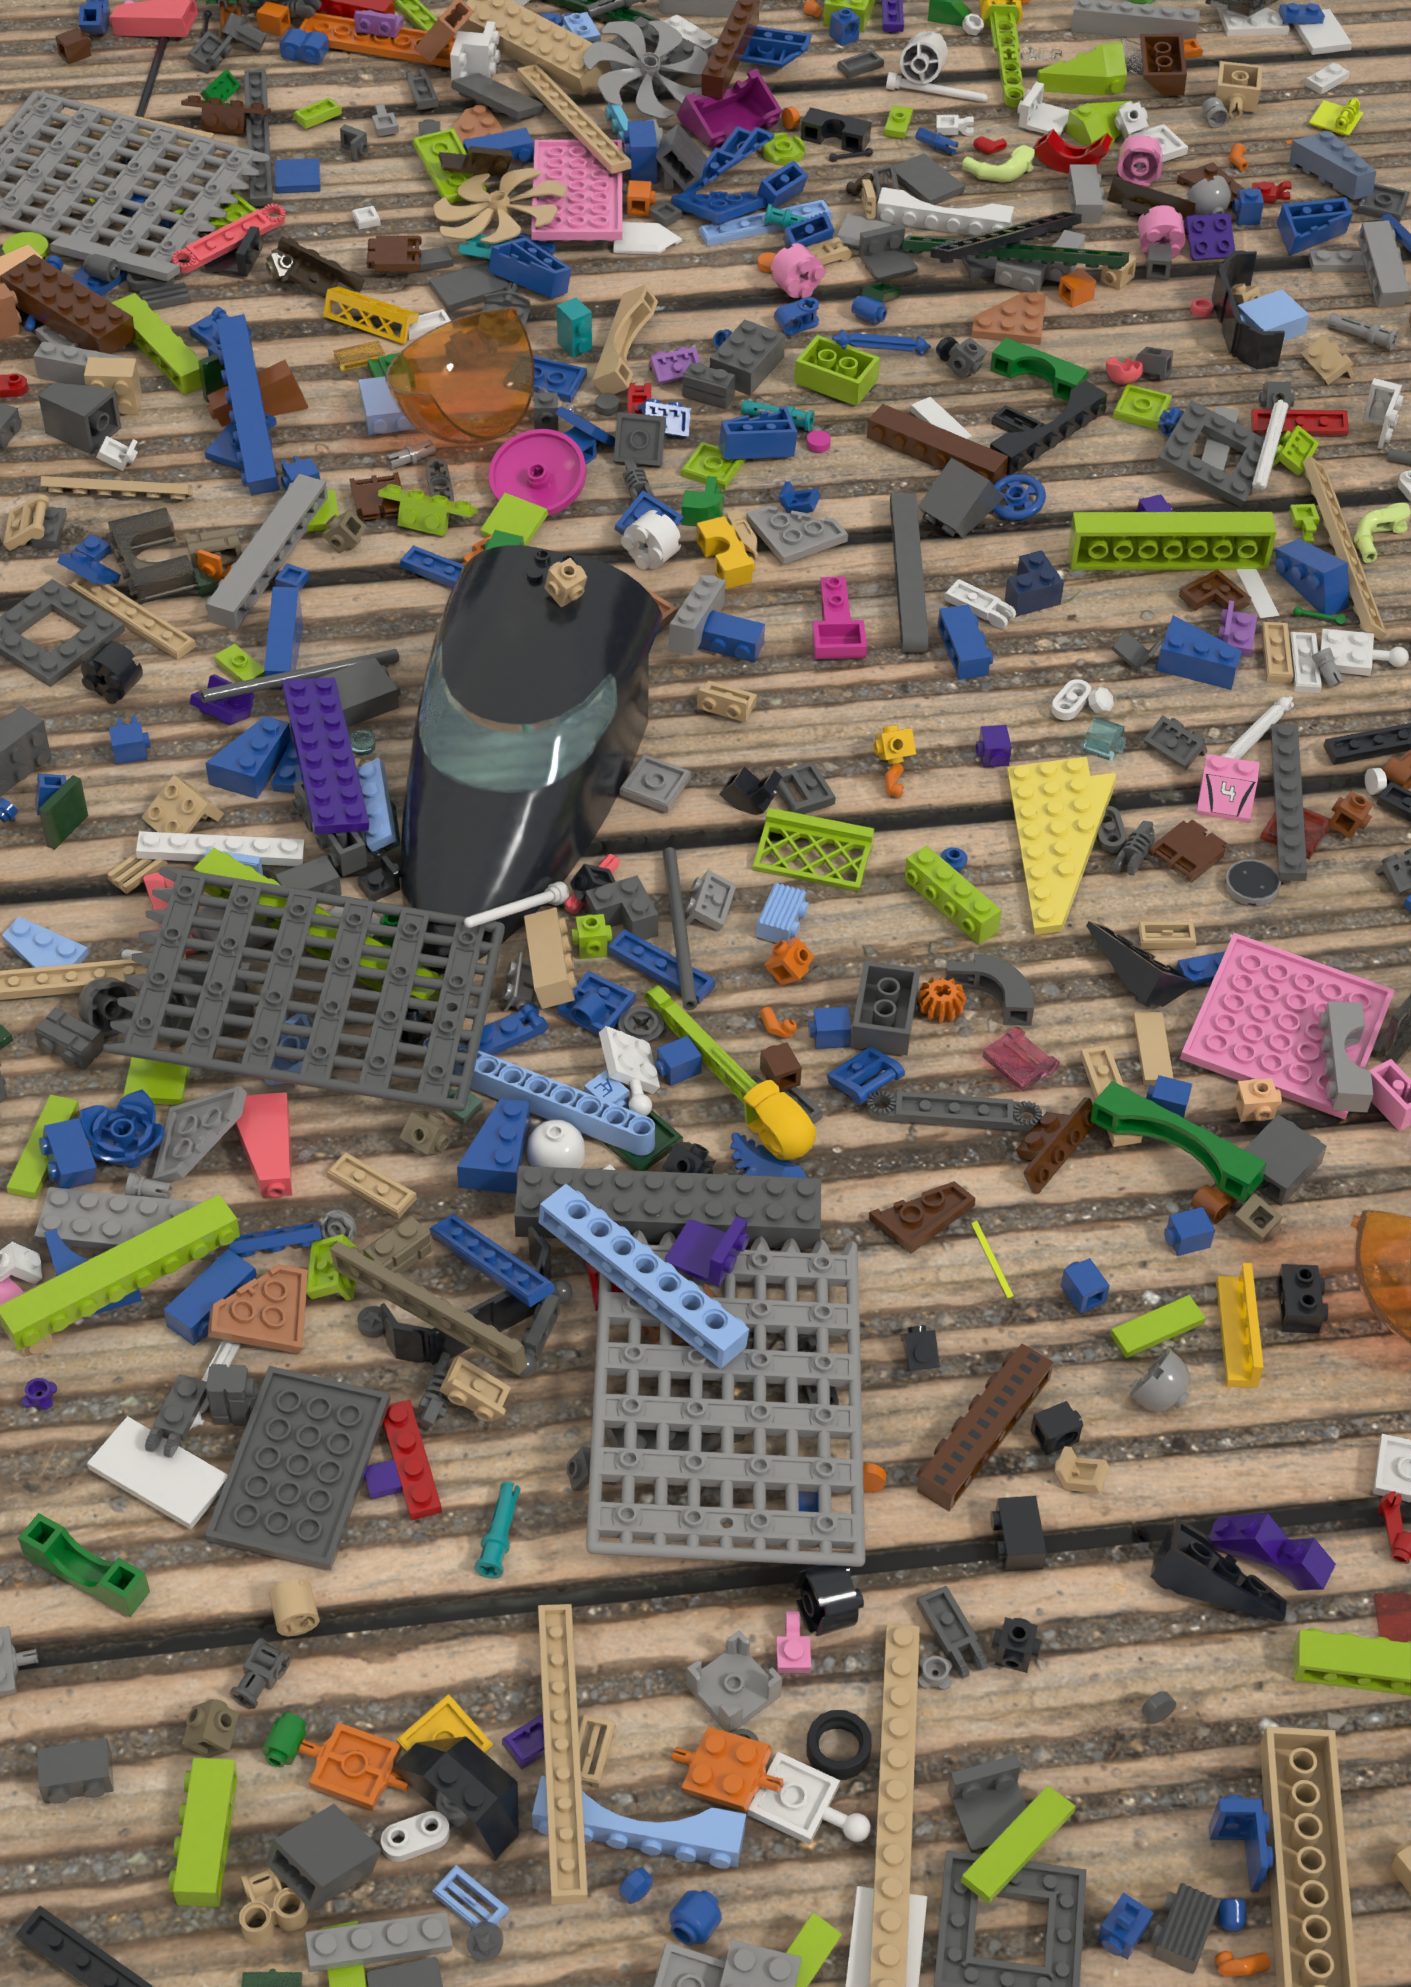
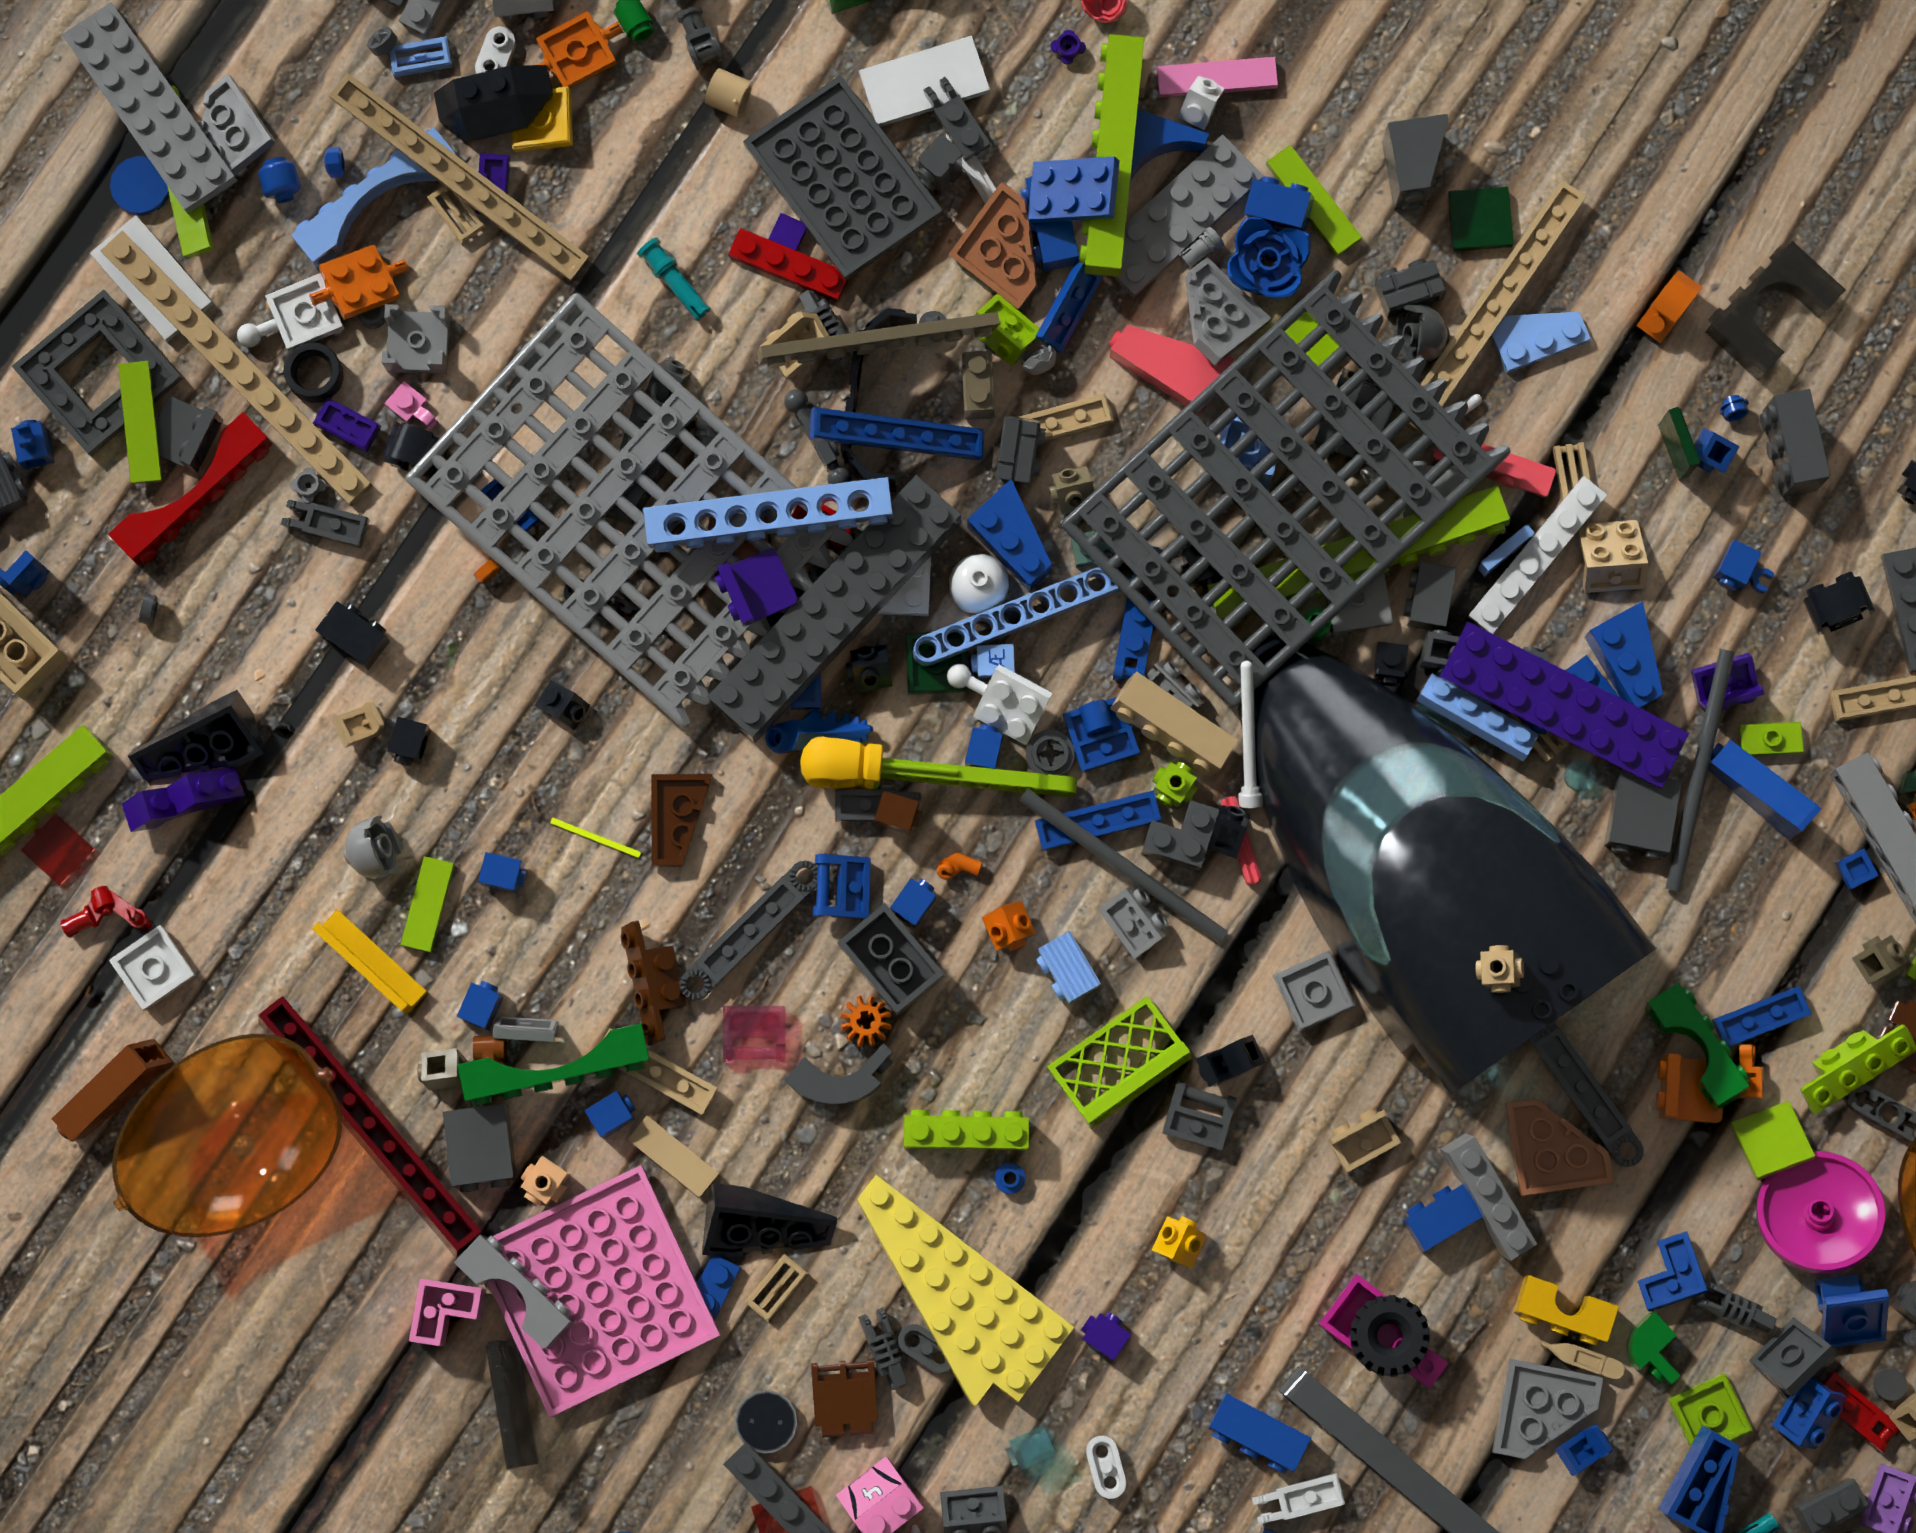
camera: 135 degrees right, 30 degrees up
white brick [621,510,681,570] -> none
orange arm [885,763,904,798] -> none
reddish brown brick [916,1344,1054,1512] -> none
black brick [991,1617,1042,1673] -> none
white tile [1088,687,1114,714] -> none
black brick [1277,1264,1328,1334] -> none
none -> red arch [108,412,273,566]
none -> dark red brick [258,996,482,1258]
none -> dark purple plate [313,397,381,453]
none -> light grey tile [492,1016,559,1042]
none -> dark grey brick [996,416,1046,483]
none -> blue plate [1028,156,1120,223]
none -> black tyre [1350,1295,1430,1377]

